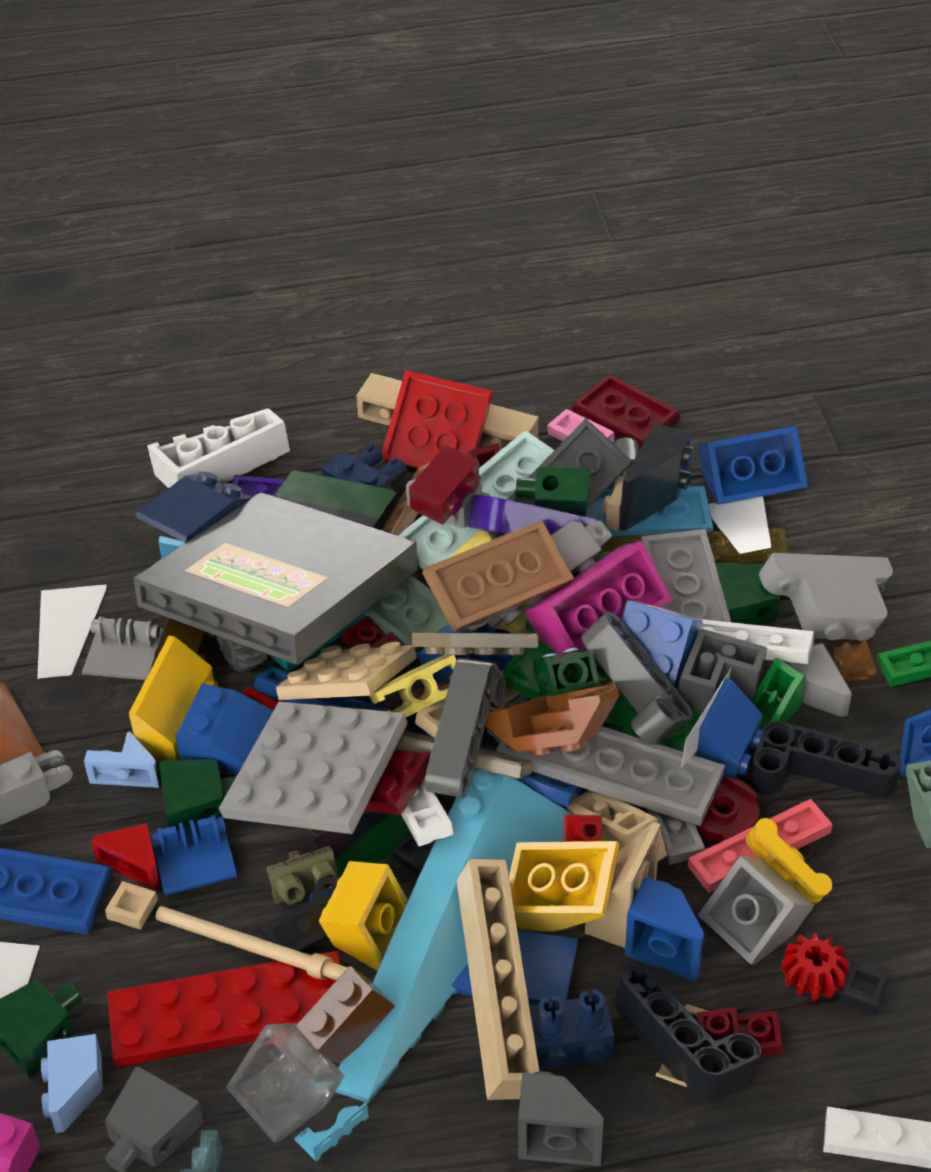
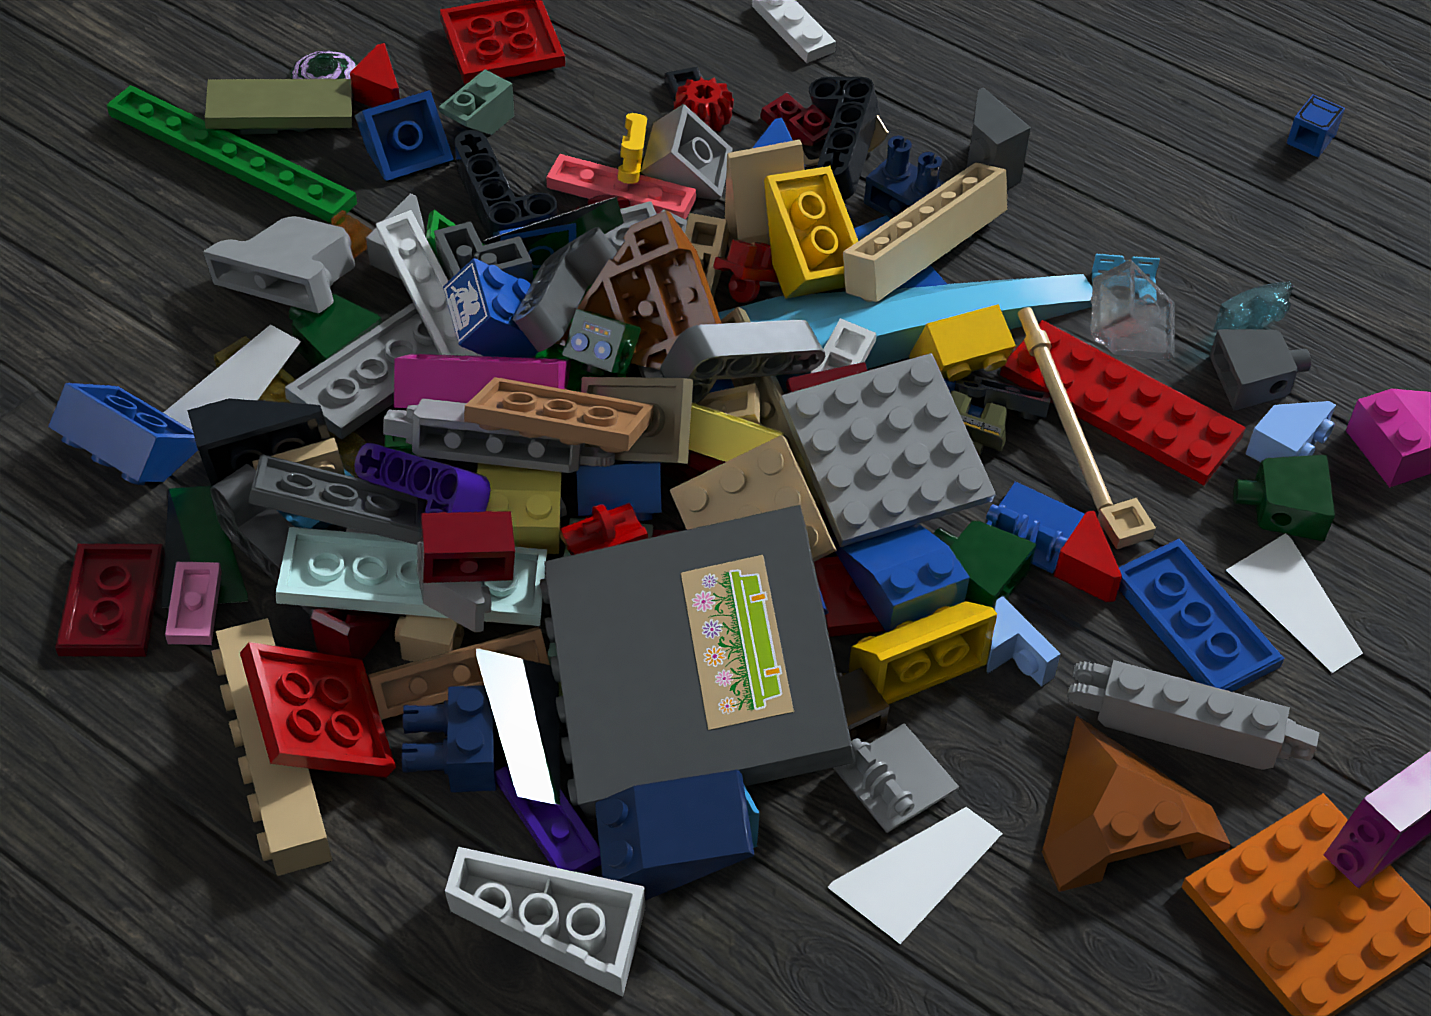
camera: 135 degrees left, 5 degrees up
reddish brown brick [296,966,395,1065] -> none
dark green torso [515,467,590,517] -> none
none -> red hips [560,503,648,555]

